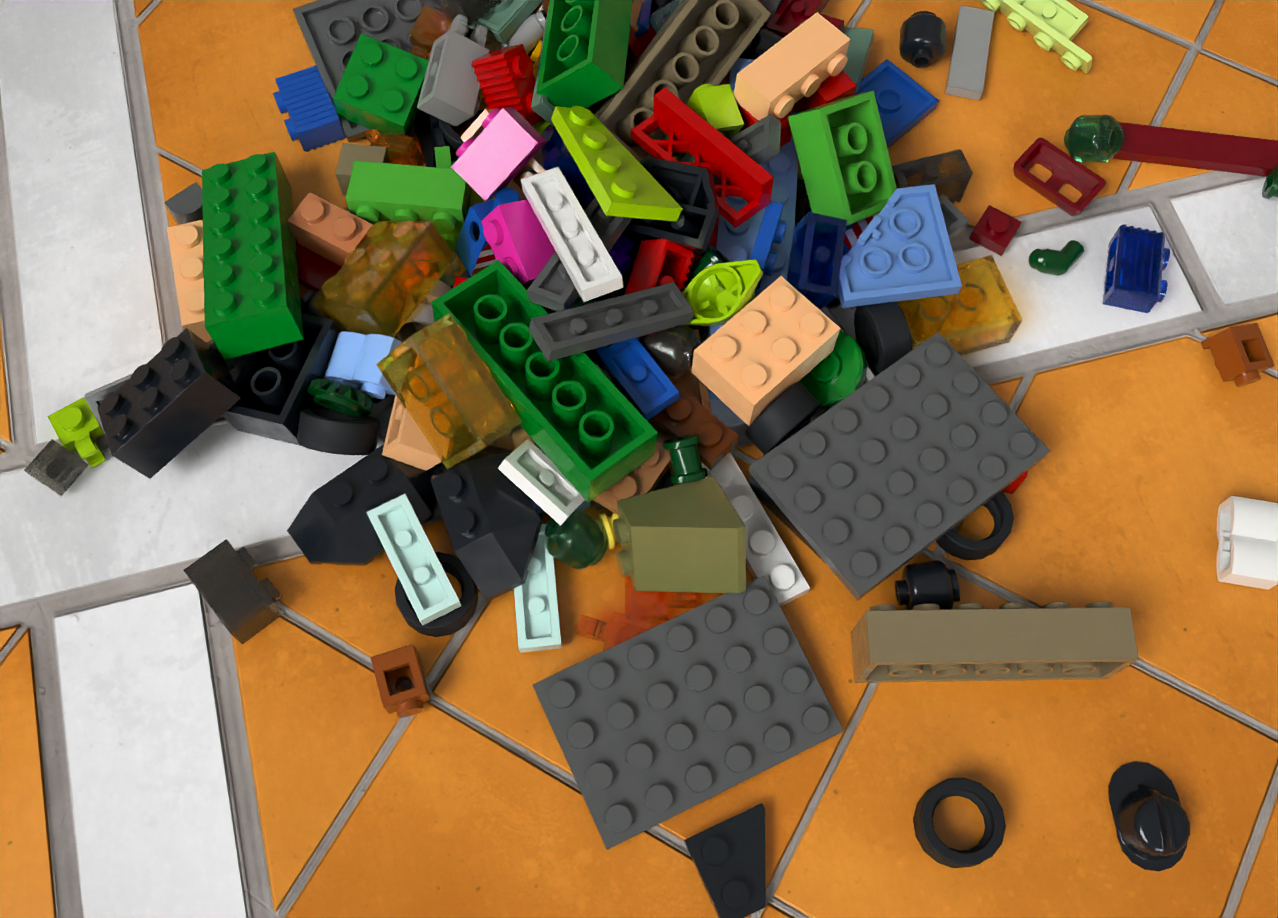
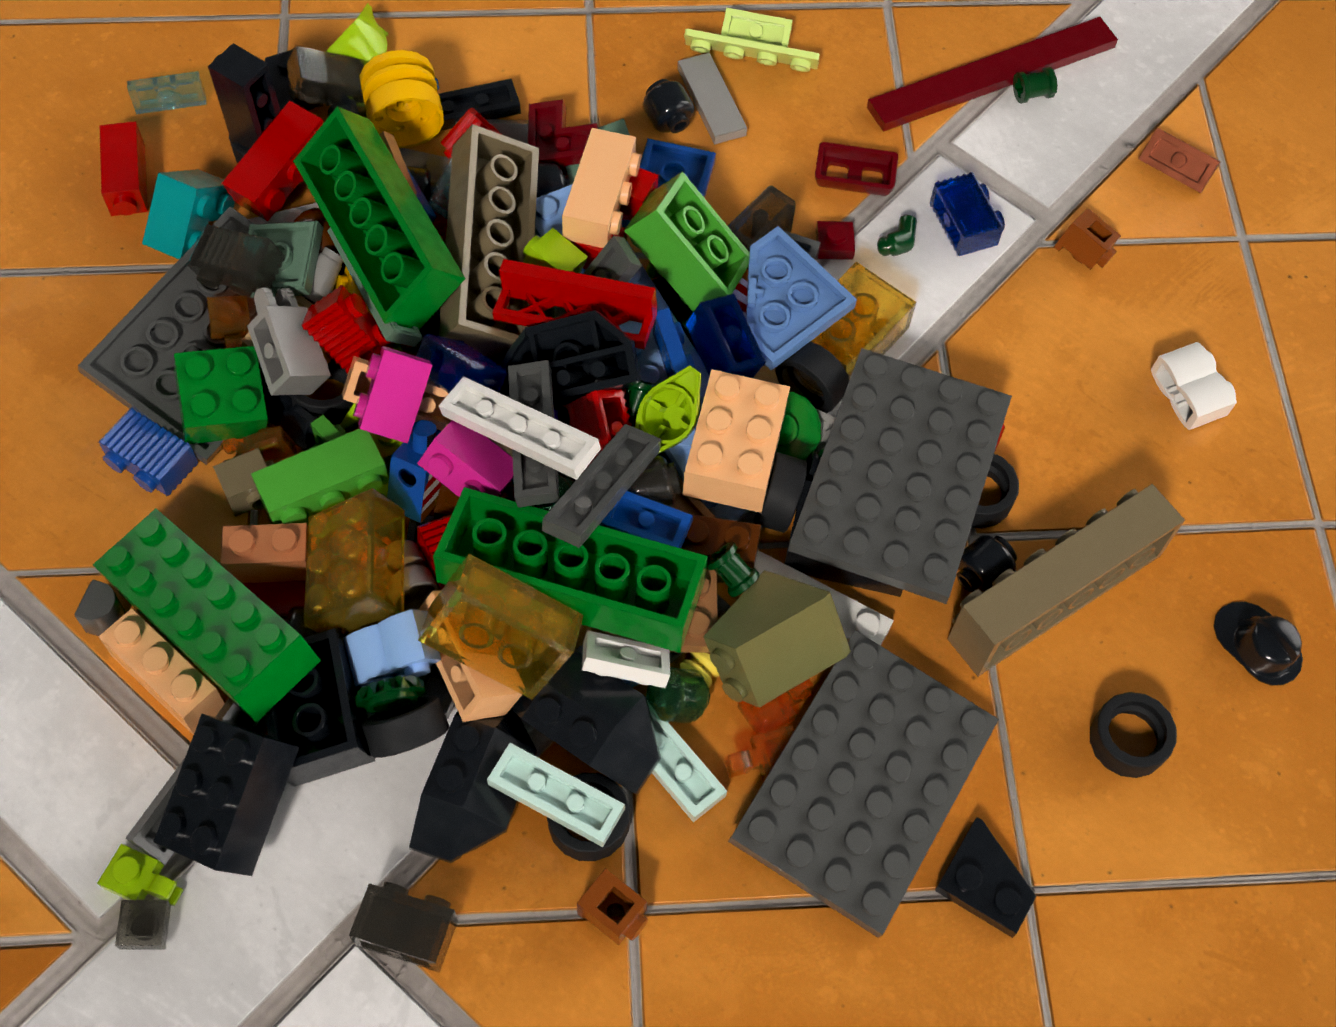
camera: 35 degrees left, 5 degrees down
lime wing [551,106,683,222] -> none
clear green head [1064,115,1124,162] -> none

